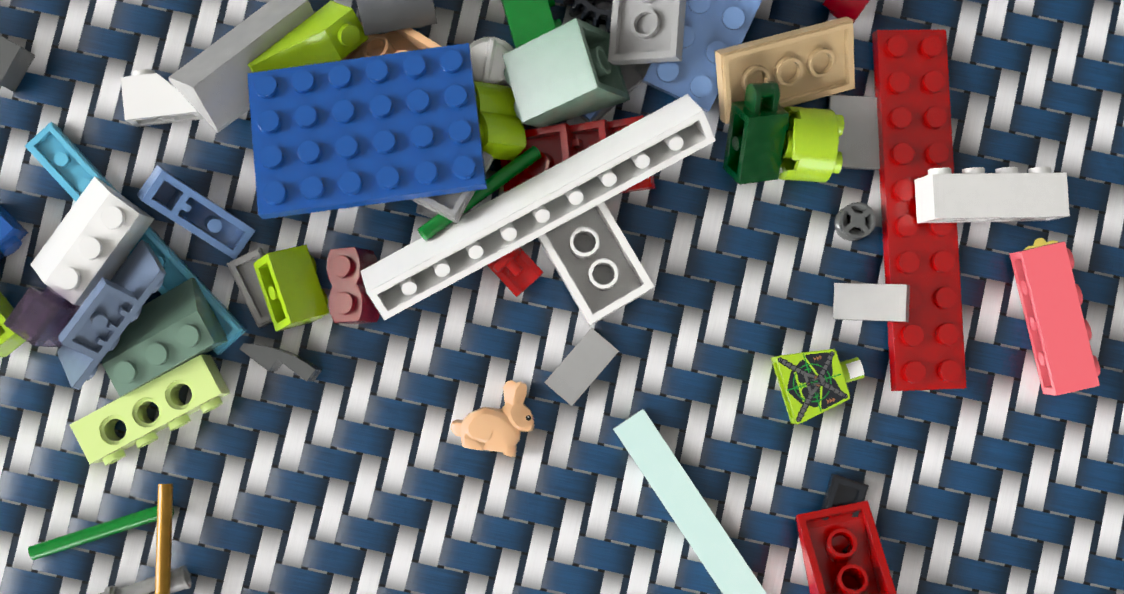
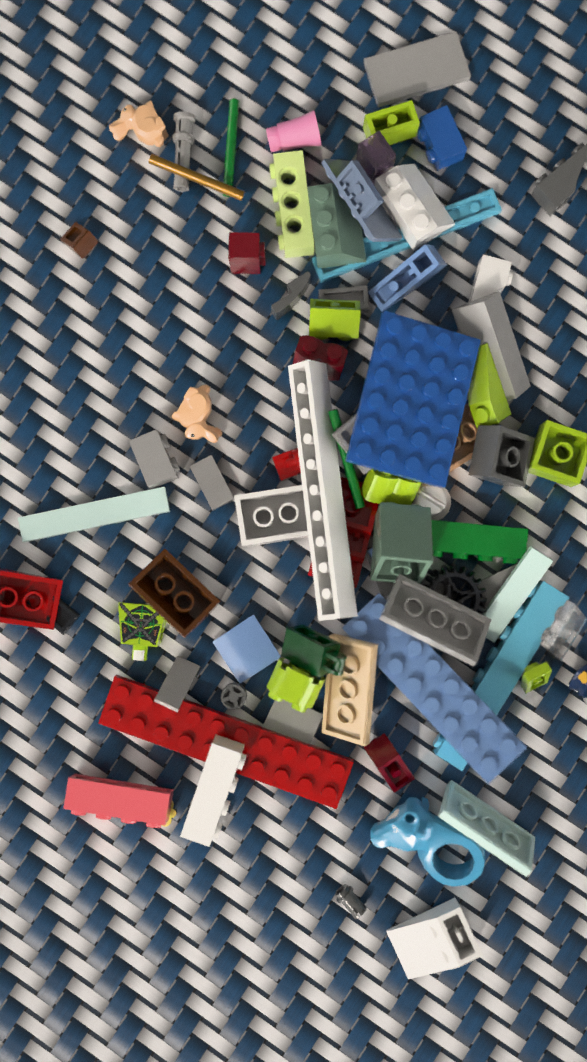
camera: 105 degrees right, 0 degrees up
none -> reddish brown slope [128,549,220,638]
none -> light grey brick [129,429,180,489]
none -> medium blue slope [213,614,281,684]
none -> dark red brick [228,232,265,274]
none -> bright pink plant [266,110,322,152]

